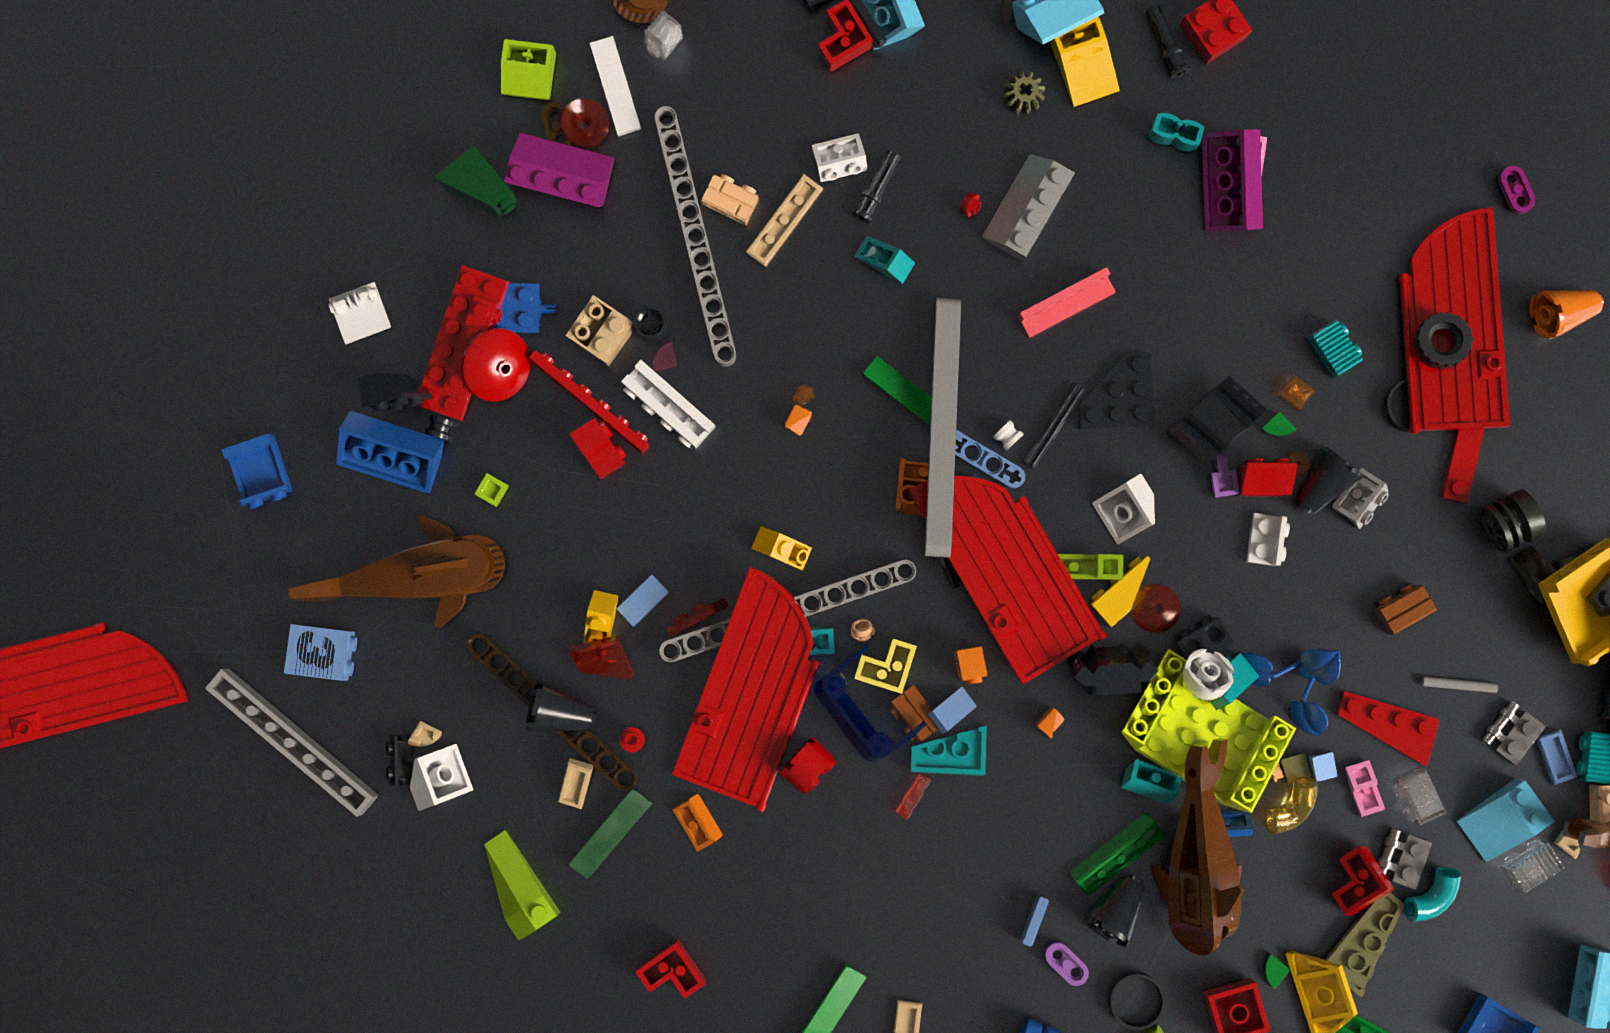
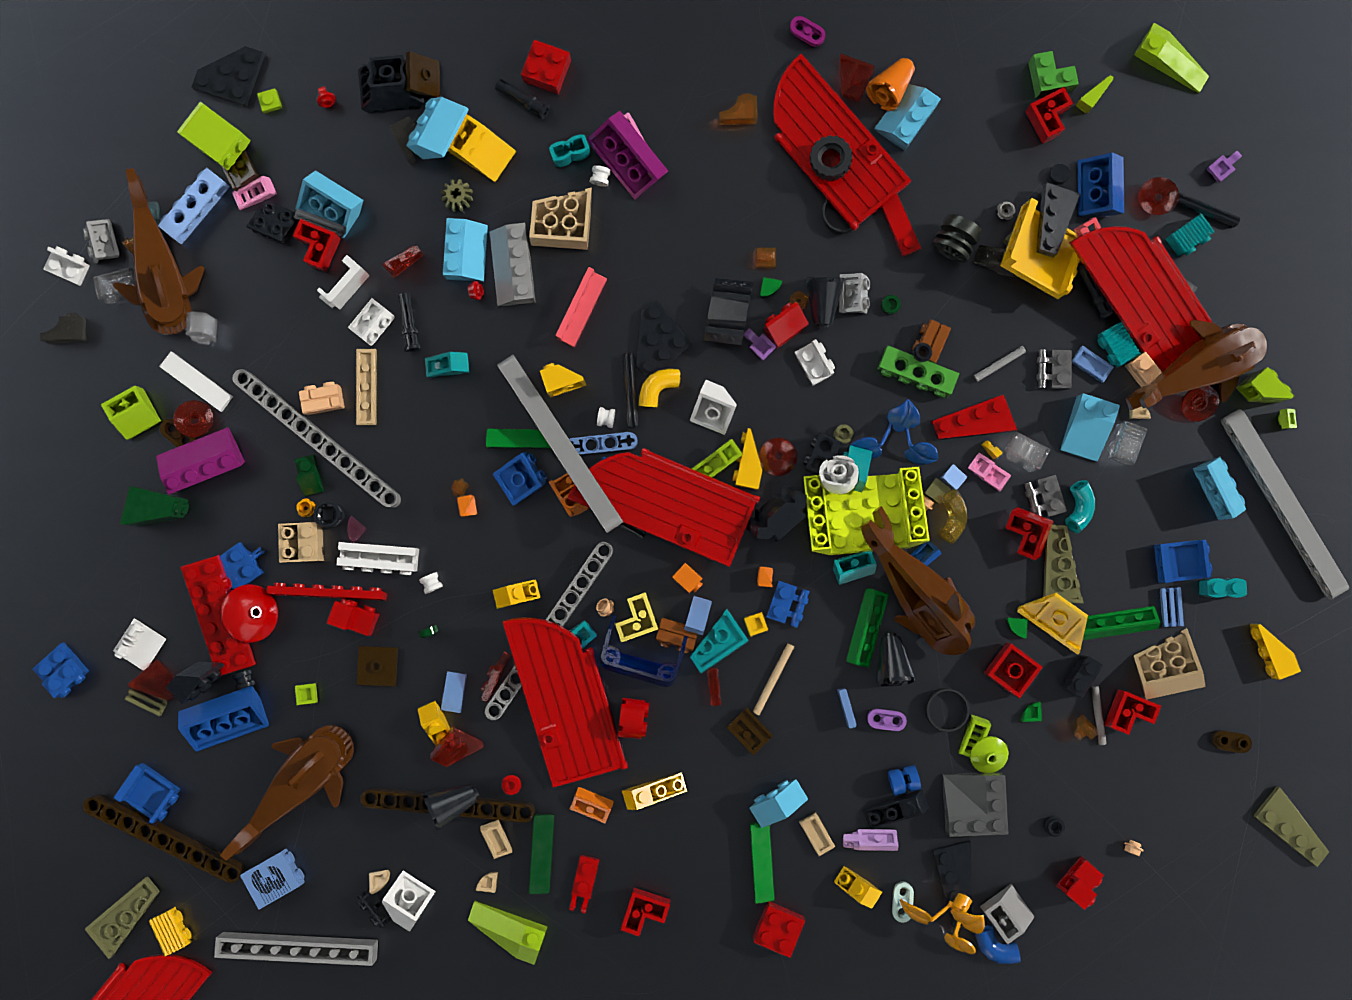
camera: 35 degrees left, 0 degrees up
teal brick [1307,319,1363,378] -> none
none -> blue plate [33,643,89,698]
none -> dark brown beam [82,794,245,883]
none -> olive wing [85,876,160,959]
none -> olive tile [125,682,170,716]
none -> clear red wing [128,659,174,701]
none -> yellow brick [149,907,191,956]
none -> dark green slope [295,455,324,497]
none -> light orange plate [296,498,315,517]
none -> white panel [317,255,370,309]
none -> dark brown plate [357,646,398,686]
none -> clear red wing [382,245,424,278]
none -> dark green tile [418,624,439,638]
none -> white wheel [419,572,443,594]
none -> medium azure slope [443,218,488,282]
none -> tan tile [476,872,498,893]
none -> blue plate [493,452,548,506]
none -> tan wedge [529,187,592,250]
none -> yellow slope [540,363,586,398]
none -> red hinge [569,855,600,914]
none -> white wheel [590,166,611,187]
none -> yellow slope [622,773,687,810]
none -> yellow cylinder [639,369,680,407]
none -> clear orange arch [719,93,757,125]
none -> dark brown plate [726,707,773,756]
none -> yellow tile [744,612,768,637]
none -> medium azure brick [750,779,808,828]
none -> tan bar [753,643,794,715]
none -> blue plate [766,581,810,627]
none -> olive tile [834,425,853,444]
none -> clear red wing [840,53,875,102]
none -> medium azure slope [874,84,941,151]
none -> bright green brick [877,346,960,398]
none -> dark green tile [881,295,901,315]
none -> black plate [913,343,932,362]
none -> yellow tile [981,440,1002,459]
none -> light grey plate [997,201,1015,220]

